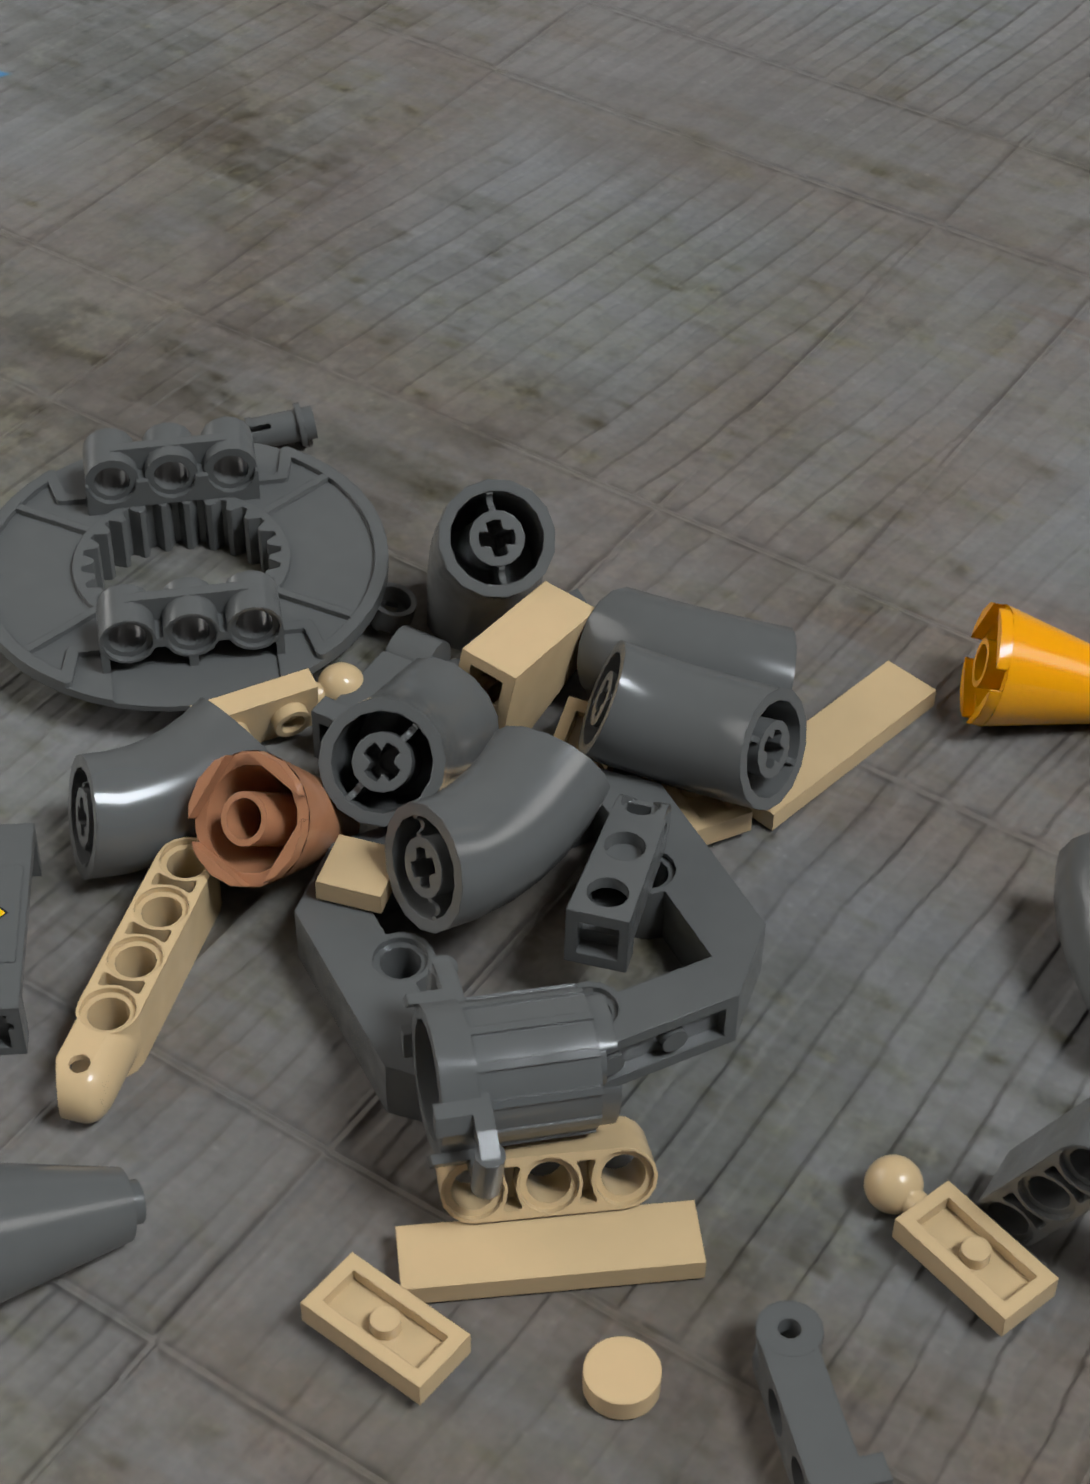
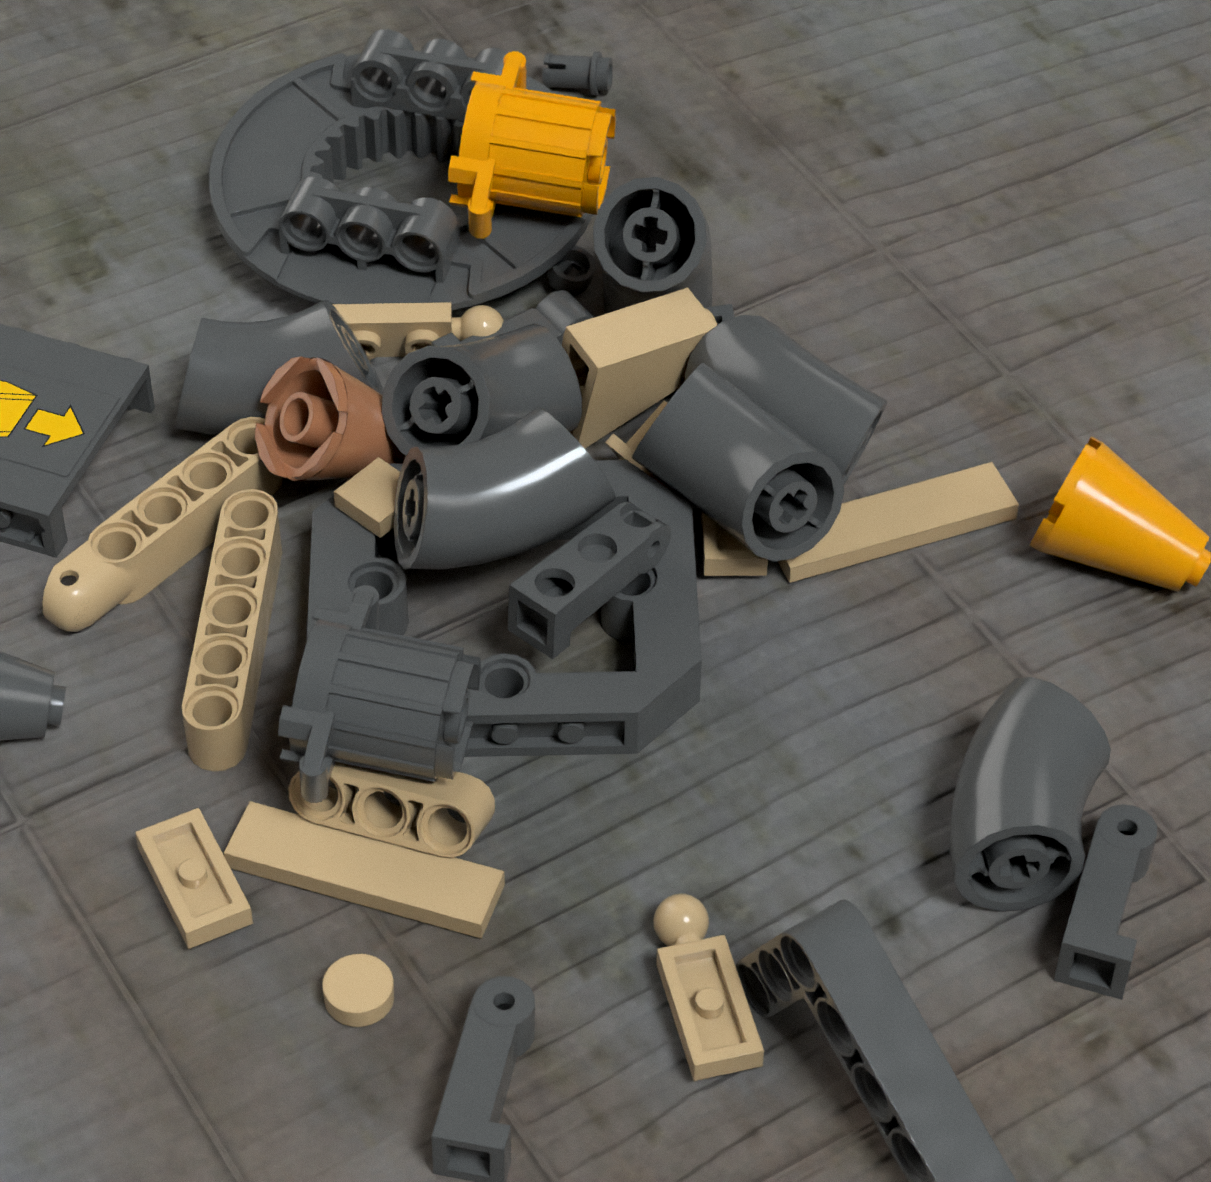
camera: 25 degrees right, 5 degrees up
none -> tan beam [182,489,282,771]
none -> light orange container [448,51,616,239]

